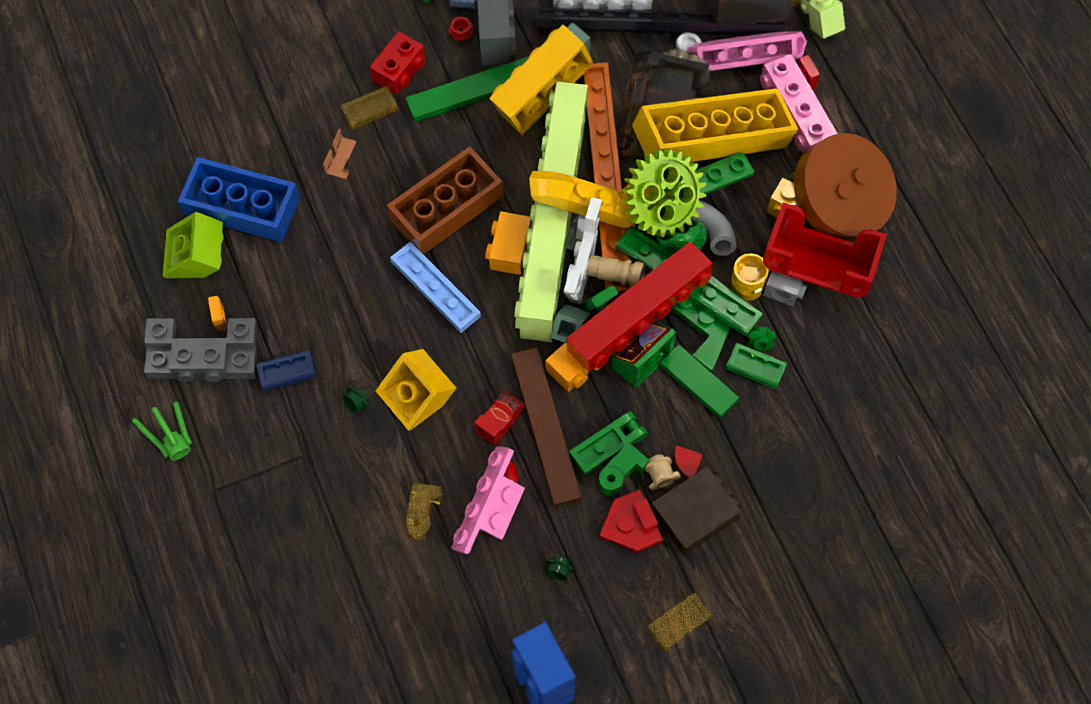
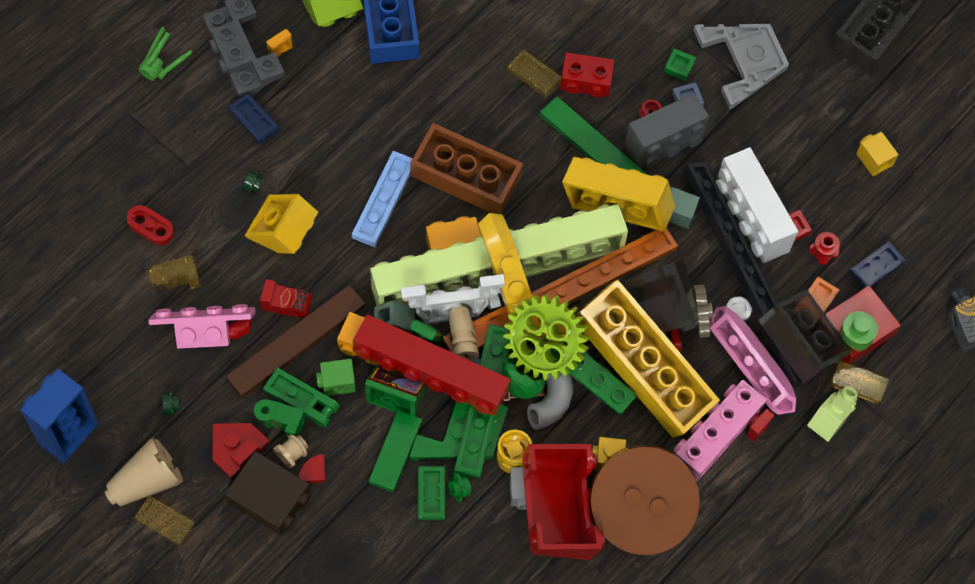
camera: 60 degrees right, 0 degrees up
nougat piece [323,128,356,179] -> none
none -> tan cone [105,437,183,506]
none -> red plate [127,205,174,245]
none -> bright green brick [316,359,356,396]

